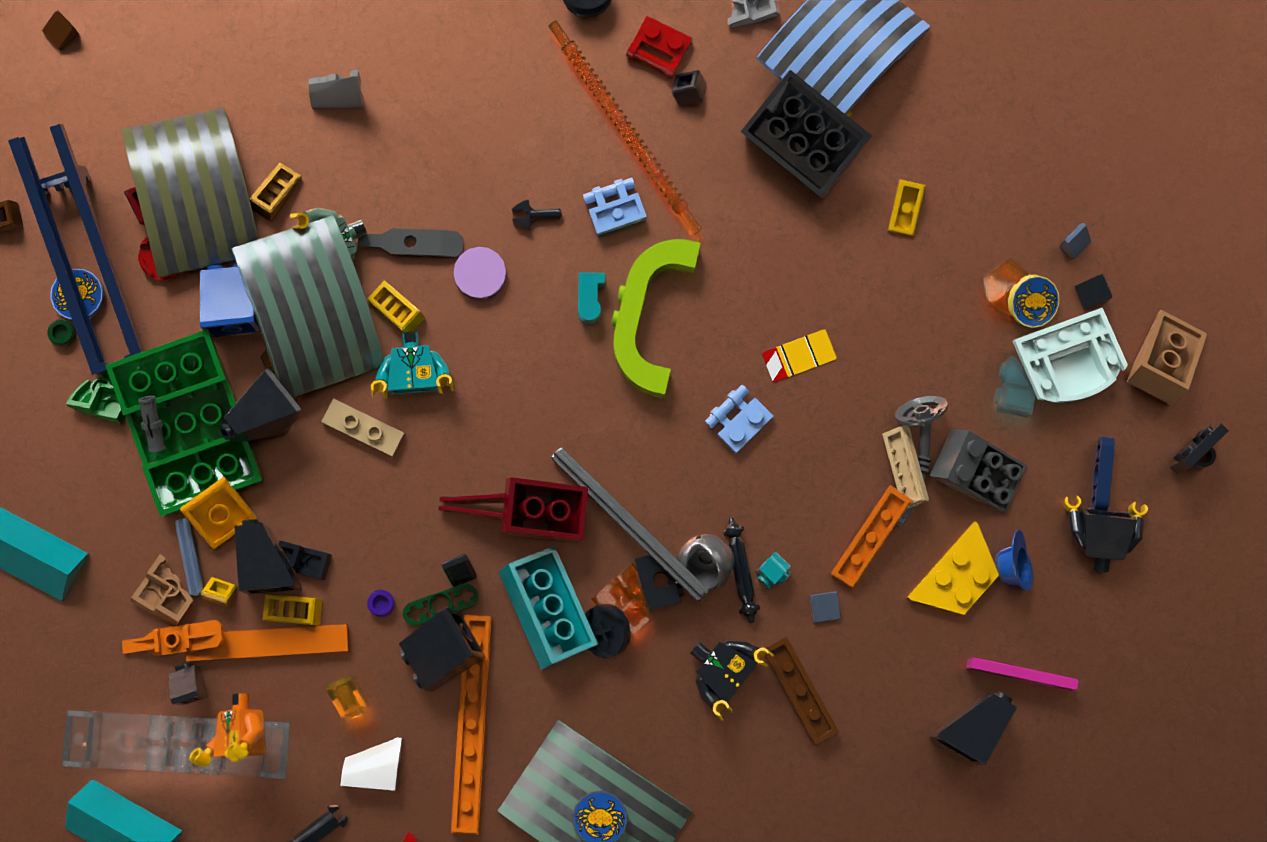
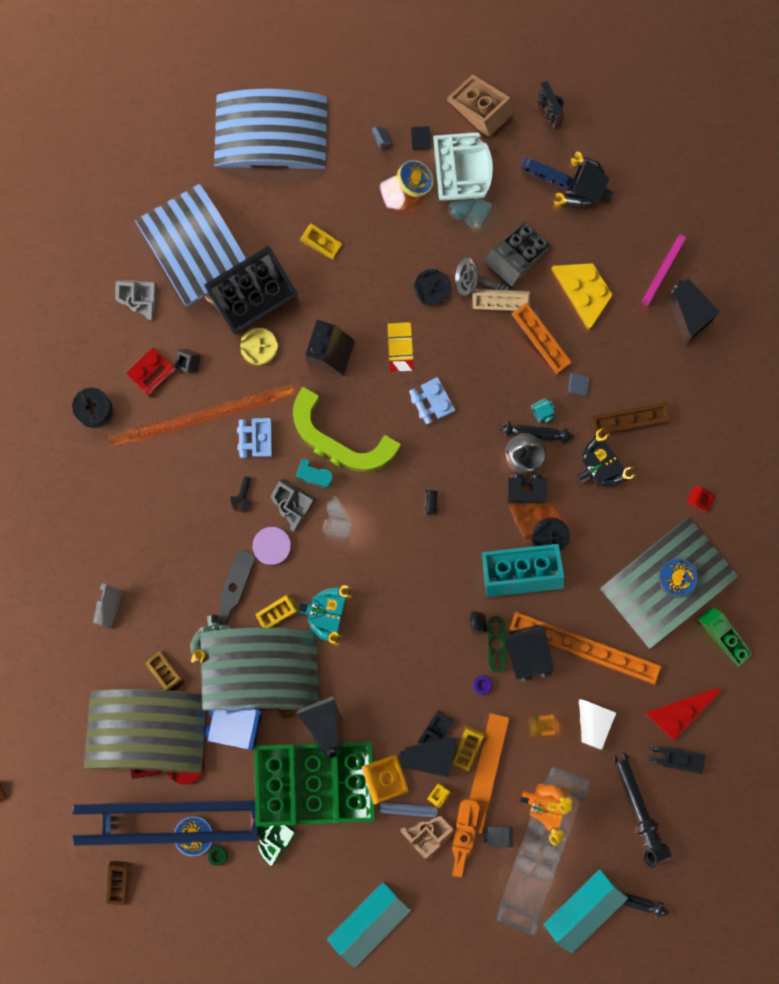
camera: 65 degrees left, 0 degrees up
dark grey pin [138,396,166,452] -> none
tan plate [321,398,405,457] -> none
dark red slope [438,477,588,541] -> none
dark grey axle [551,448,708,601] -> none
blue piece [995,530,1033,591] -> none
none -> slope [214,89,327,169]
none -> light yellow tile [240,328,278,365]
none -> dark grey slope [270,479,315,532]
none -> black slope [305,320,355,377]
none -> clear slope [322,496,353,543]
none -> black tile [414,269,451,307]
none -> black pin [423,490,438,515]
none -> red slope [687,486,715,513]

